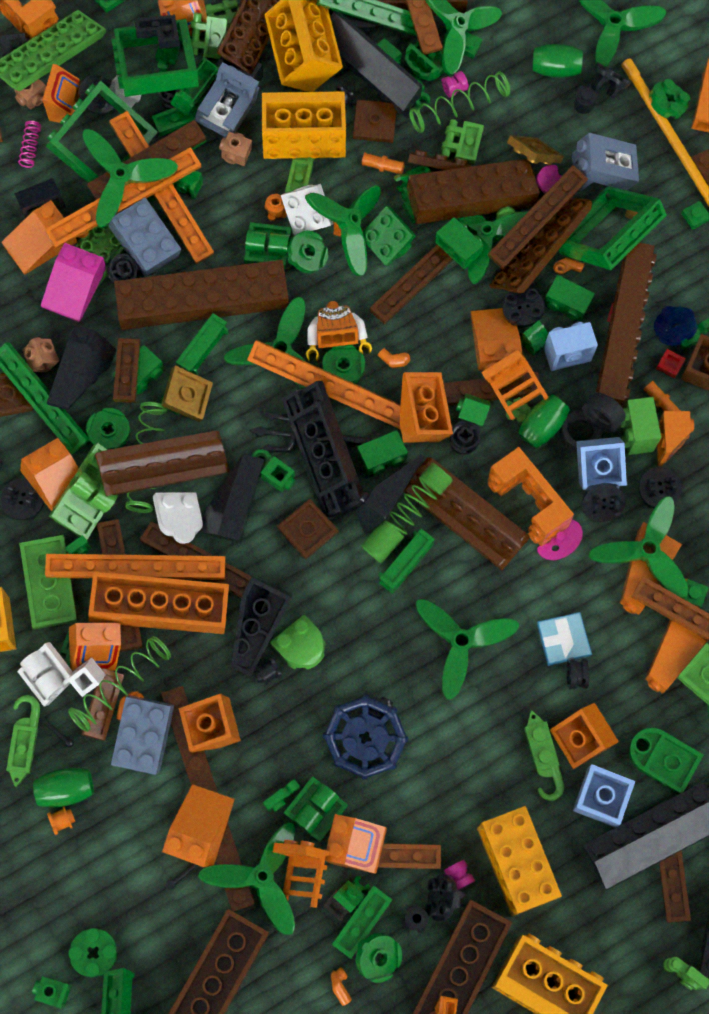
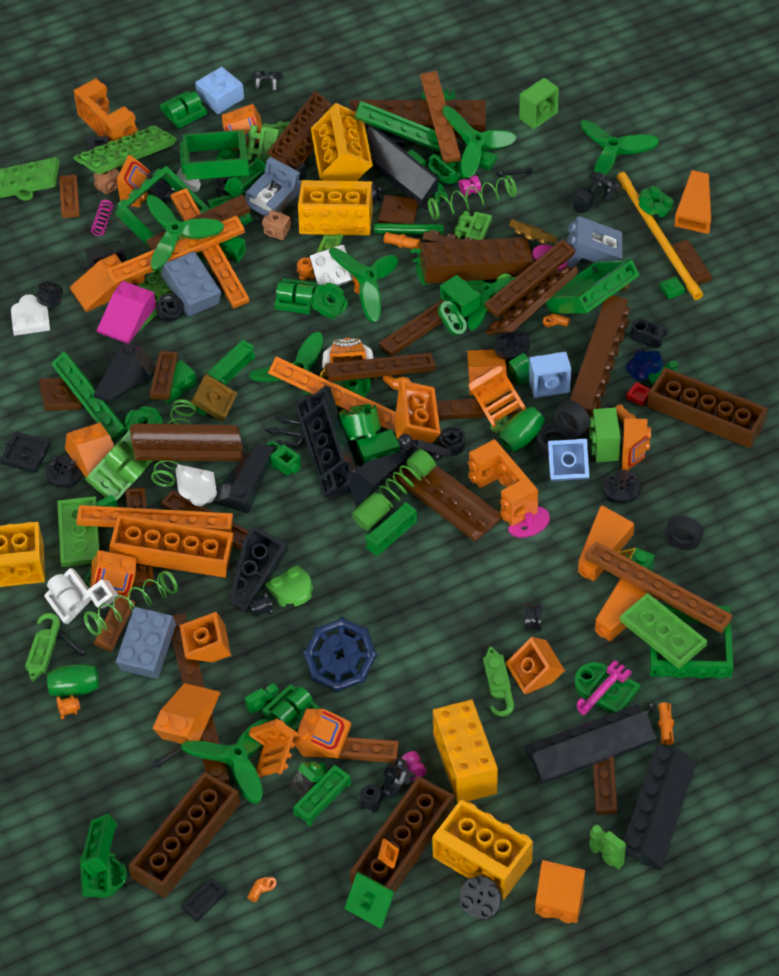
camera: 10 degrees right, 20 degrees down
nougat brick [22,337,59,372] -> none
green brick [32,976,72,1009] -> none
green plate [69,928,117,977] -> none
reddish brown brick [114,260,289,330] -> none
black plate [134,15,180,49] -> none
reddish brown plate [277,499,339,560] -> none
orange arm [331,968,352,1006] -> none
green plate [356,933,402,983] -> none
green plate [363,206,416,266] -> none
green piece [416,599,519,700] -> none
green brick [456,393,490,426] -> none
green piece [532,44,583,78] -> none
tile [536,612,592,666] -> none
green brick [544,275,595,322] -> none
light blue brick [573,764,635,828] -> none
black plate [582,483,626,522] -> none
green piece [588,496,689,599] -> none
none -> reddish brown plate [324,353,436,382]
none -> green brick [339,404,381,441]
none -> green axle [374,223,444,235]
none -> black plate [398,434,451,460]
none -> green plate [438,301,467,336]
none -> black hinge [496,167,533,176]
none -> dark pink hinge [577,660,632,715]
none -> black piece [631,318,668,348]

